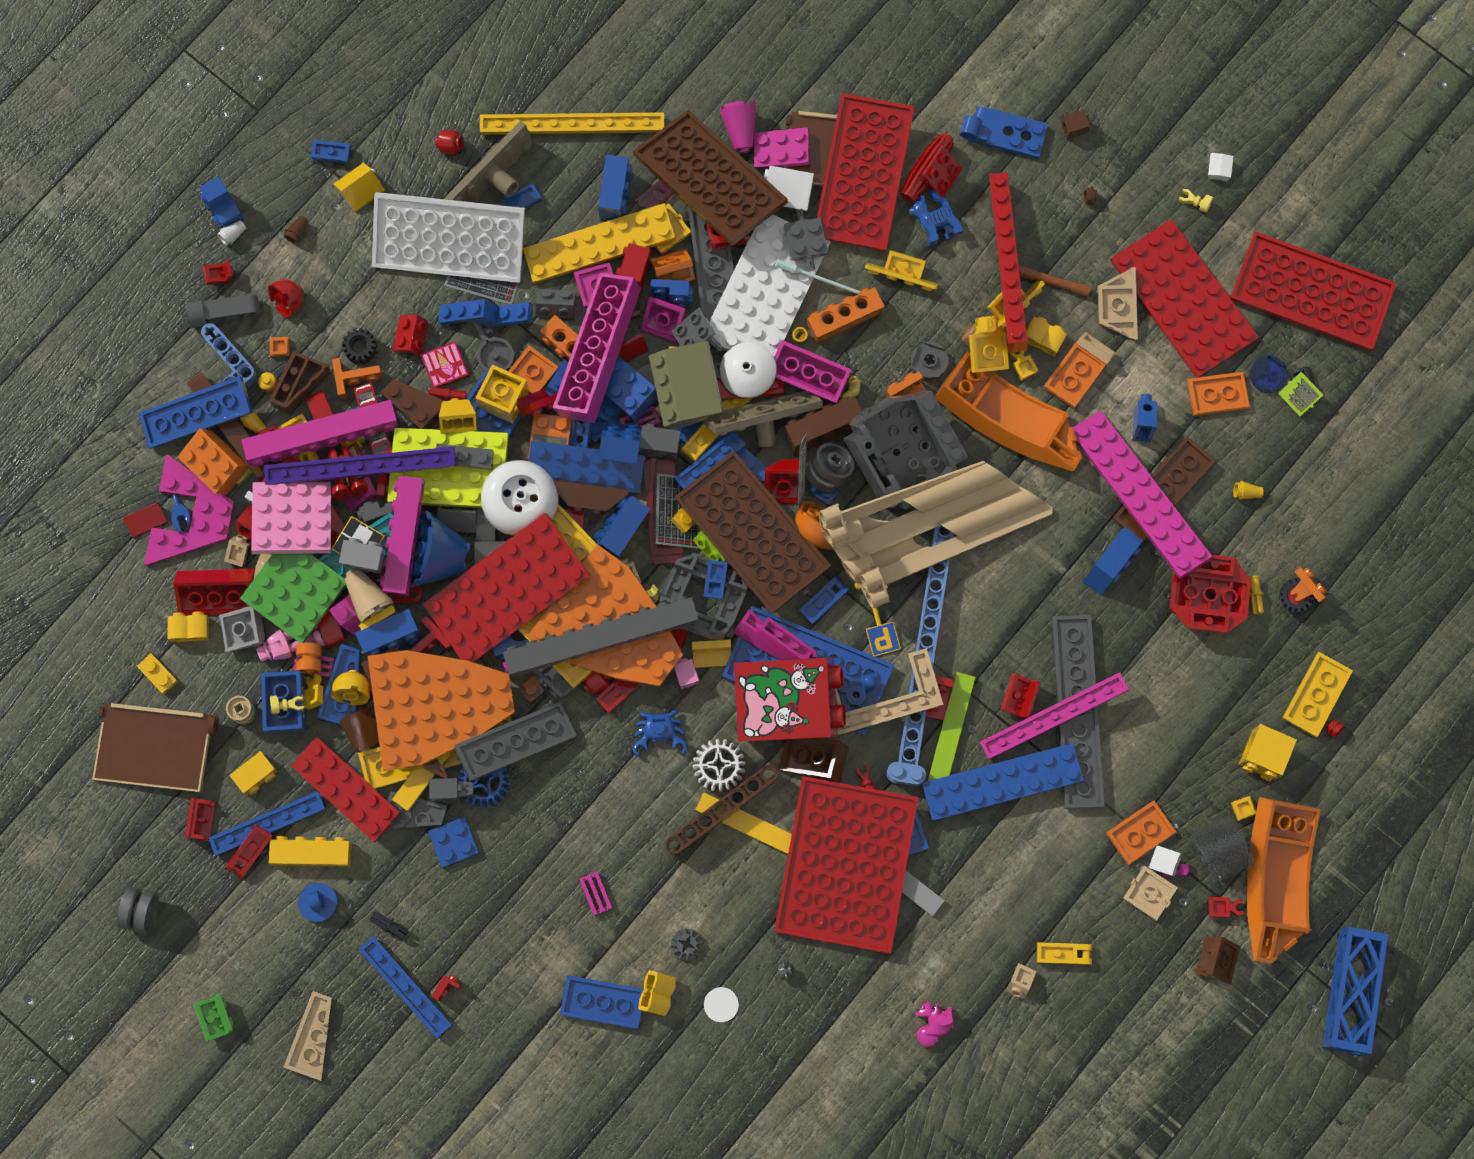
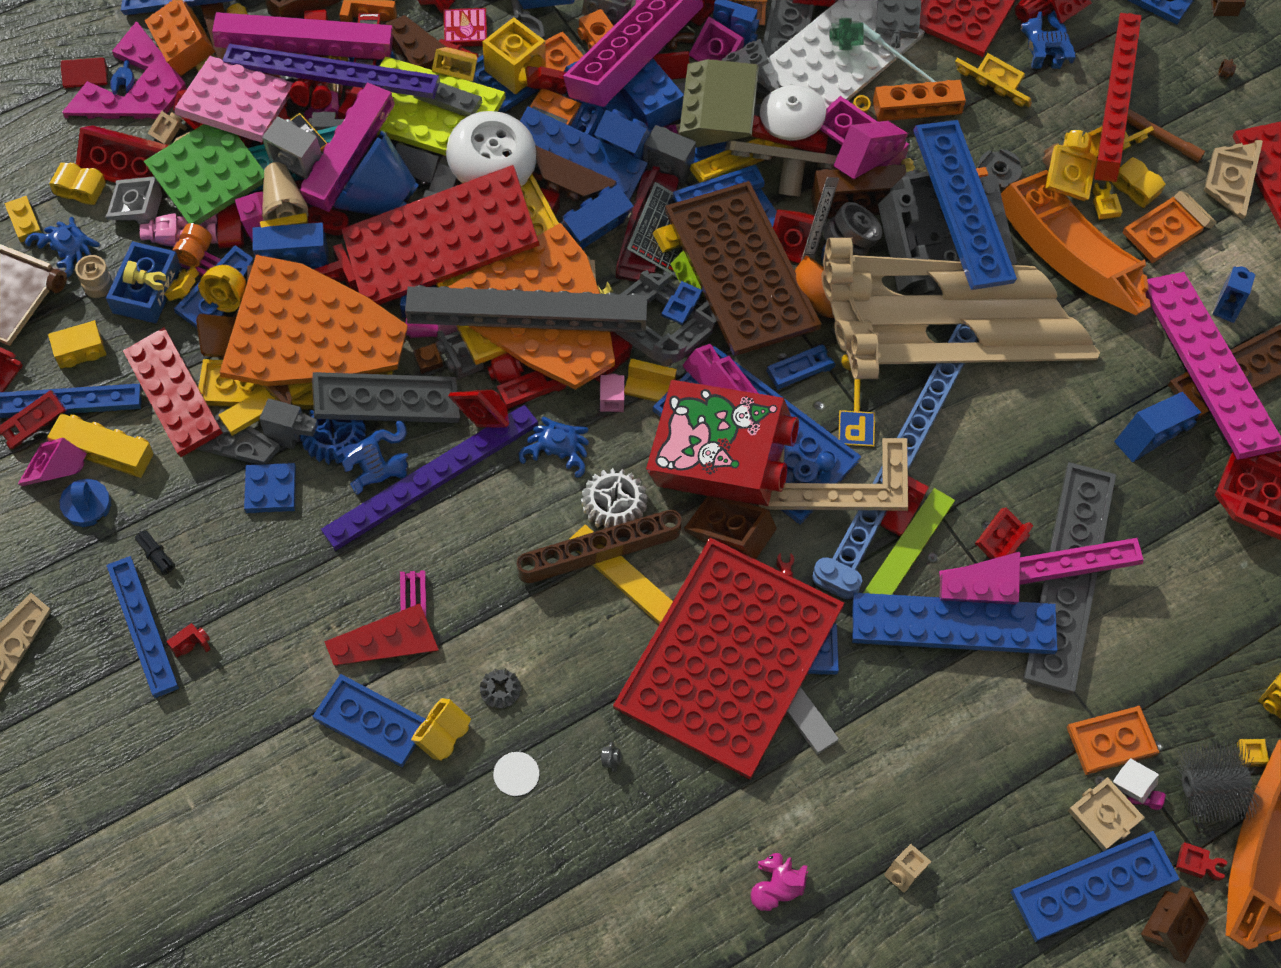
camera: 15 degrees right, 15 degrees down
yellow plate [1037,942,1092,965] -> none
none -> dark pink slope [18,438,87,486]
none -> blue animal [25,217,100,278]
none -> dark purple plate [321,405,538,551]
none -> red wing [324,603,439,666]
none -> blue animal [334,421,408,495]
none -> red slope [448,390,509,427]
none -> clear green brick [829,18,864,50]
none -> dark pink wedge [834,121,908,179]
none -> blue plate [913,120,1017,290]
none -> dark pink wedge [939,552,1020,605]
none -> blue plate [1010,831,1180,942]

